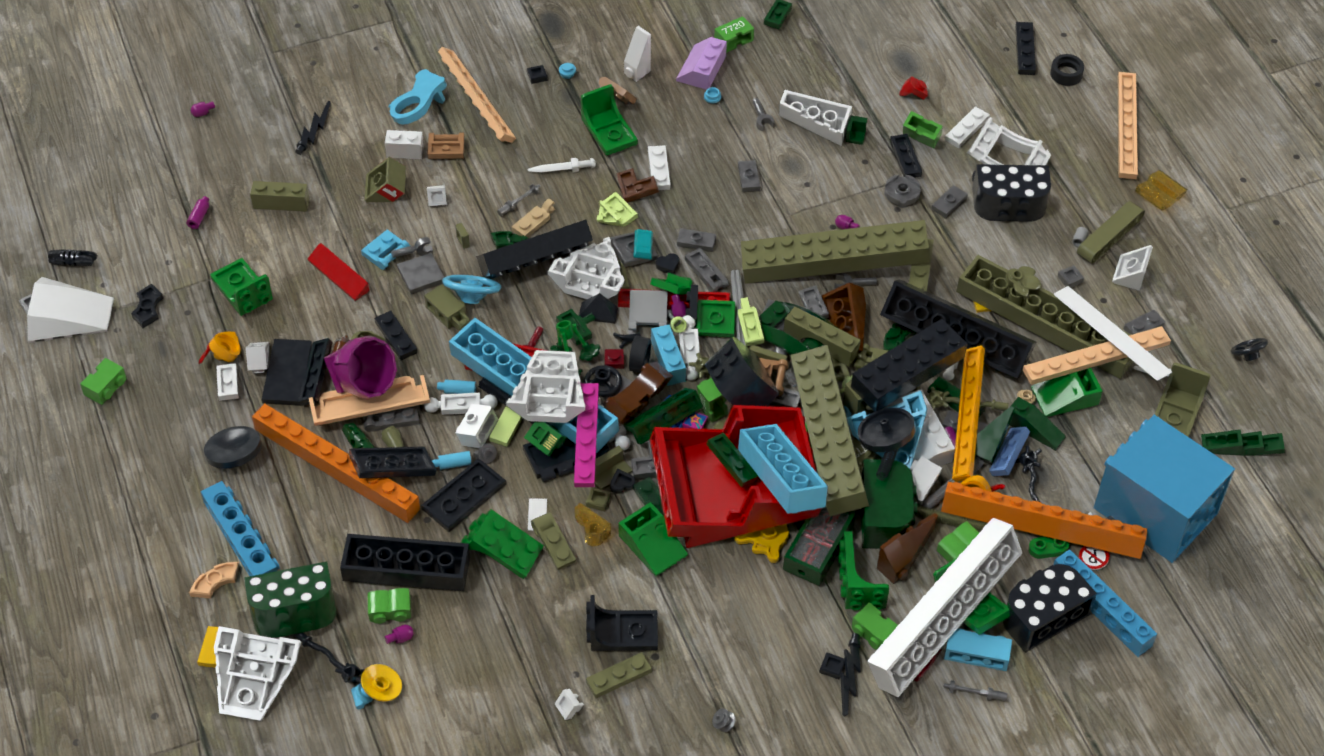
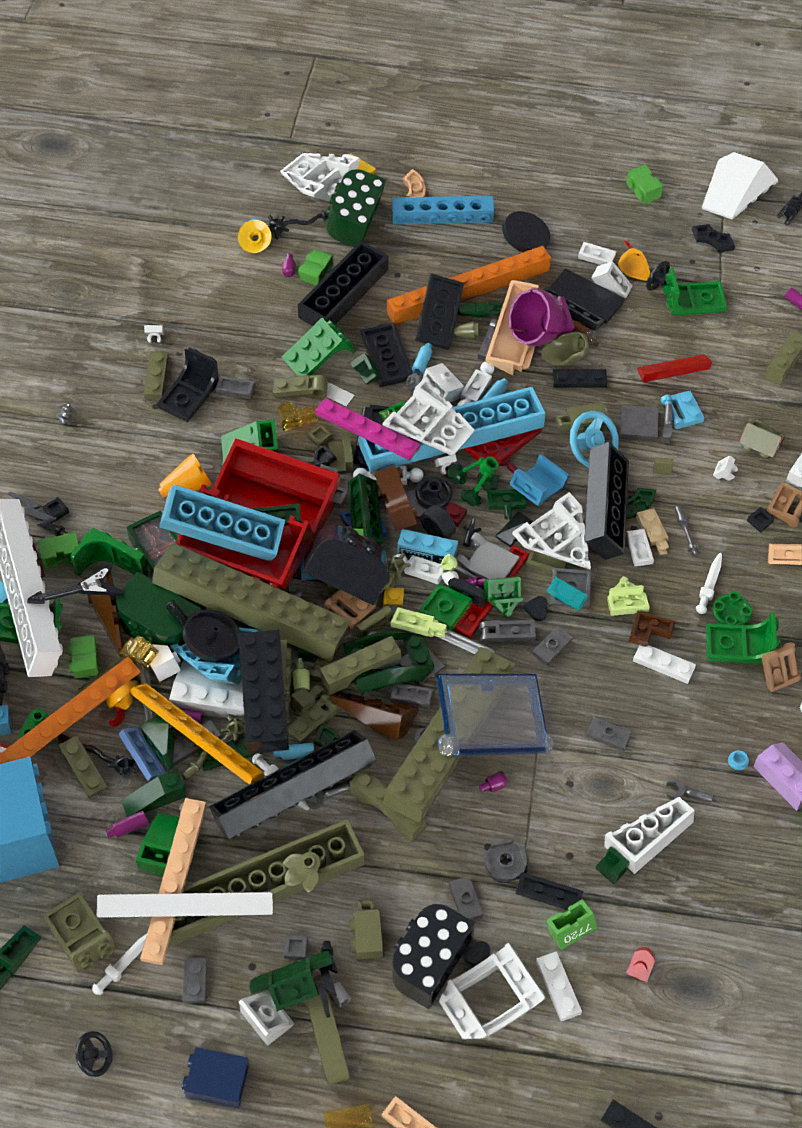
camera: 120 degrees right, 5 degrees up
none -> black piece [27,564,124,604]
none -> olive plate [58,735,107,799]
none -> magenta cylinder [105,811,148,838]
none -> clear yellow plate [120,636,159,667]
none -> light orange cone [158,453,212,498]
none -> dark blue brick [182,1047,250,1108]
none -> flat silver plate [216,375,255,399]
none -> dark green plate [249,951,332,1011]
none -> black piece [316,941,338,1018]
none -> olive brick [350,899,383,960]
none -> dark green panel [351,352,381,385]
none -> clear door [436,674,554,756]
none -> dark azure panel [510,454,569,506]
none -> white plate [626,529,654,566]
none -> black piece [646,261,670,291]
none -> green dish [713,591,752,625]
none -> black tile [747,507,775,533]

